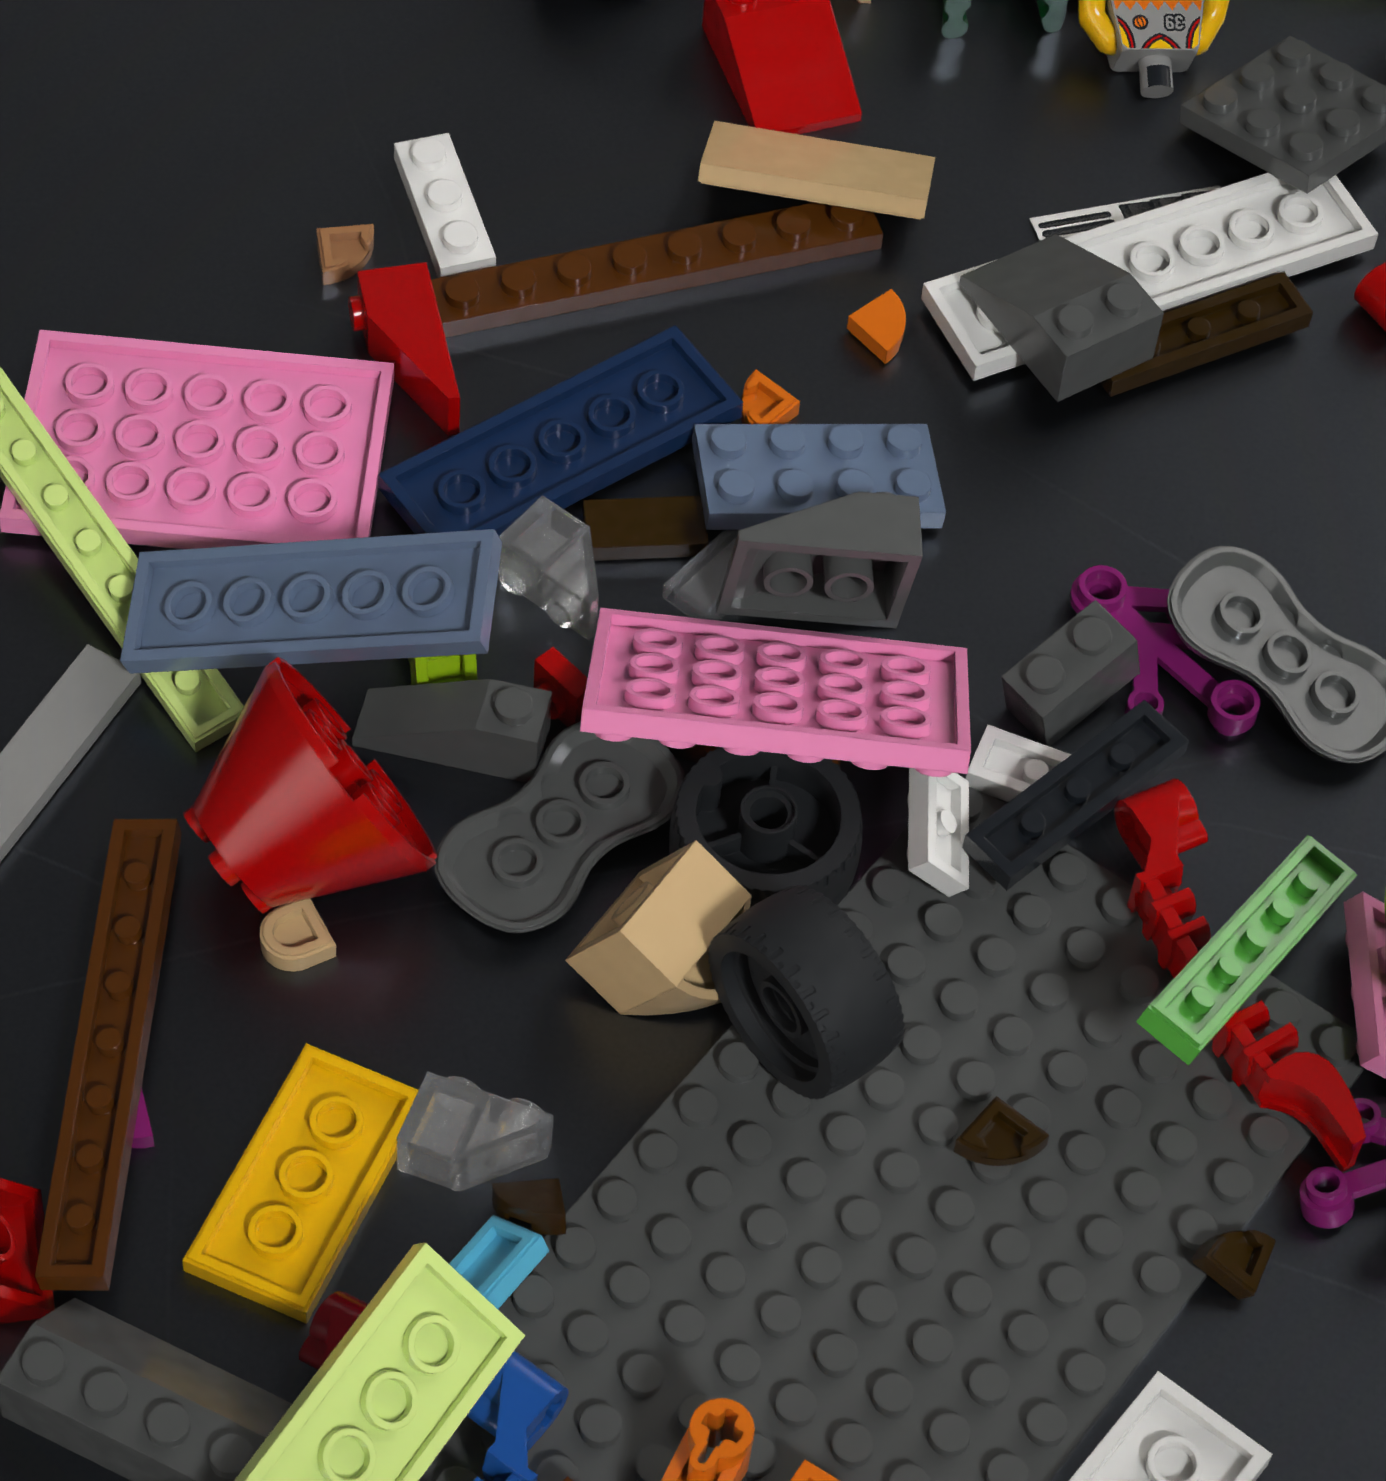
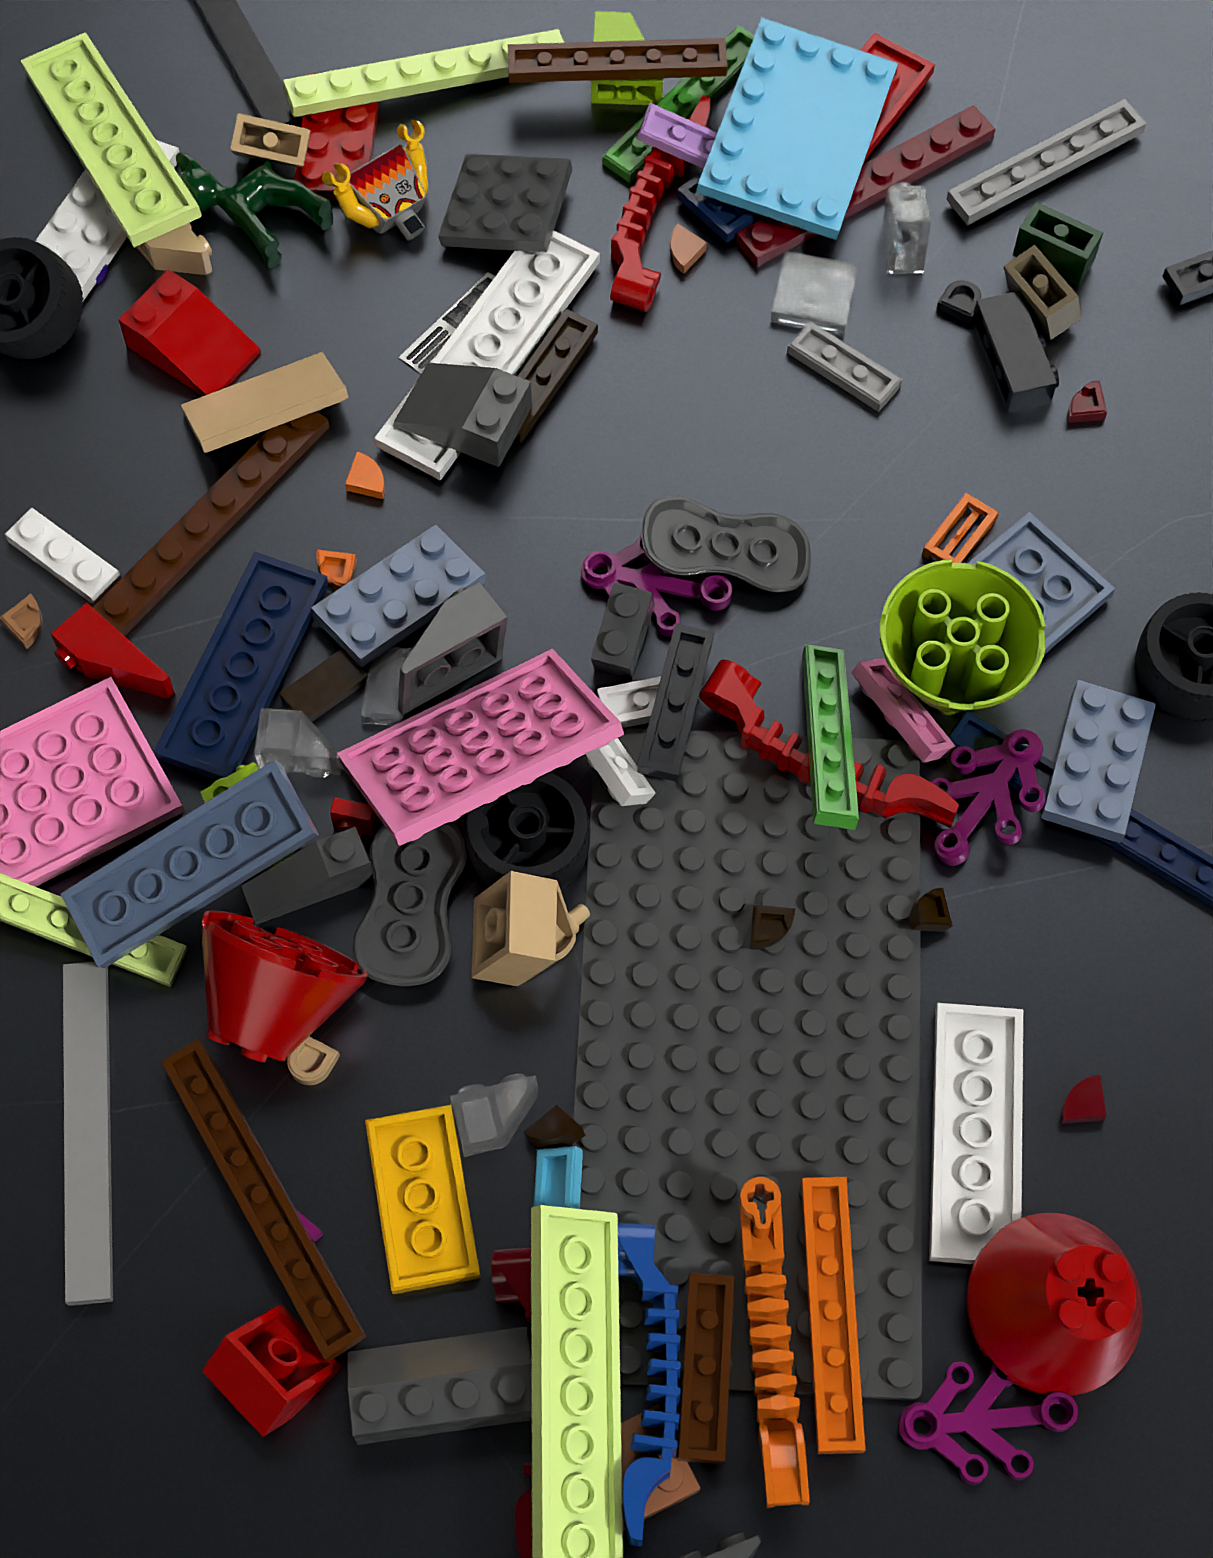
camera: 30 degrees left, 10 degrees up
black wheel [708,885,904,1100] -> none

